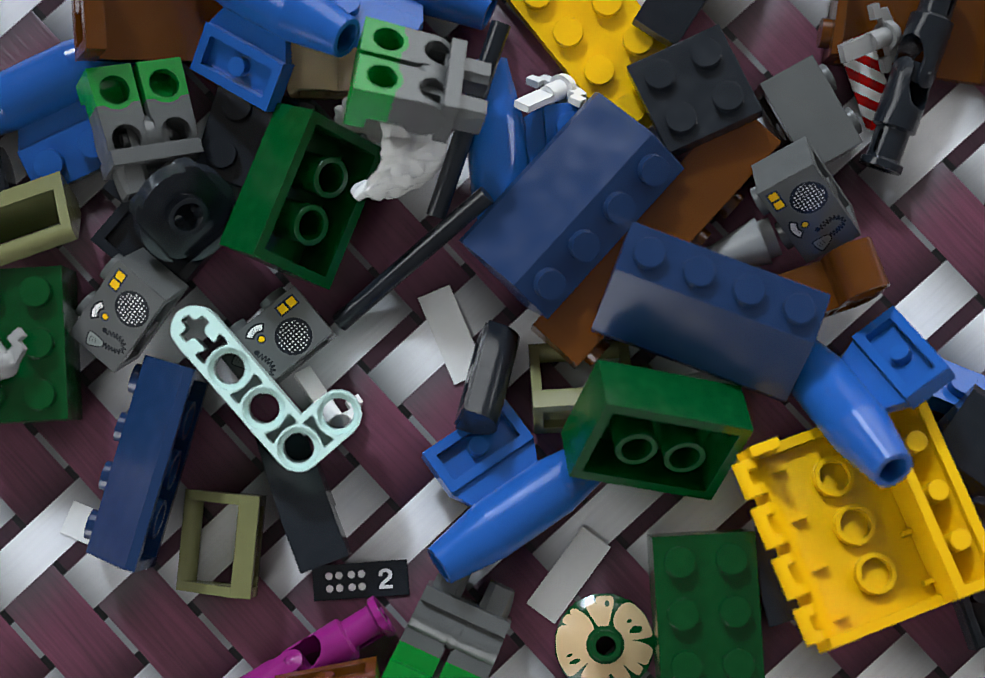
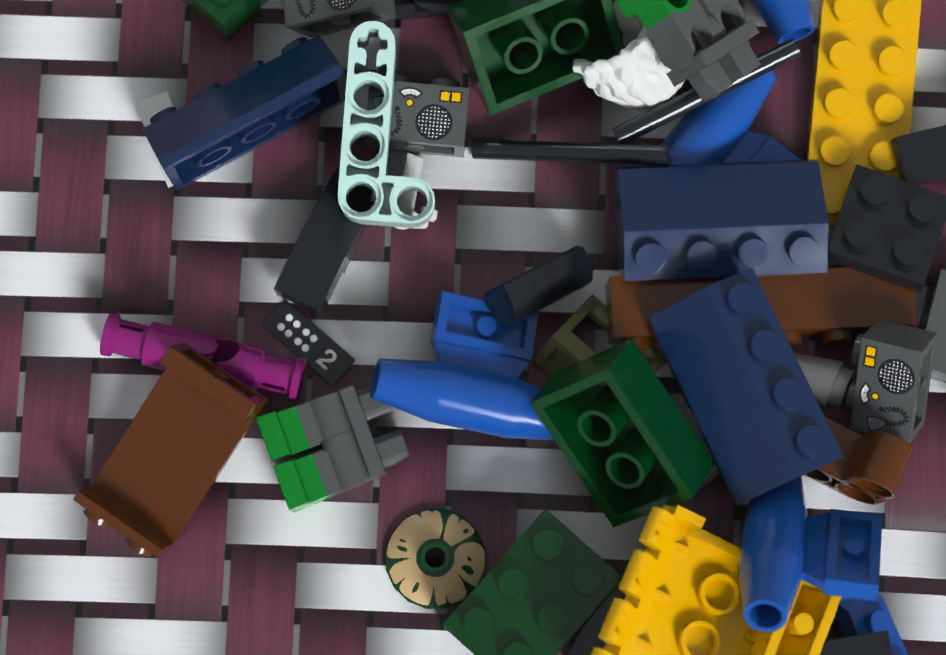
camera: 40 degrees right, 5 degrees down
olive tile [176,489,267,600] -> none
white sticker [418,285,475,385] -> none
white piece [514,73,587,113] -> none
white sticker [527,527,611,624] -> none

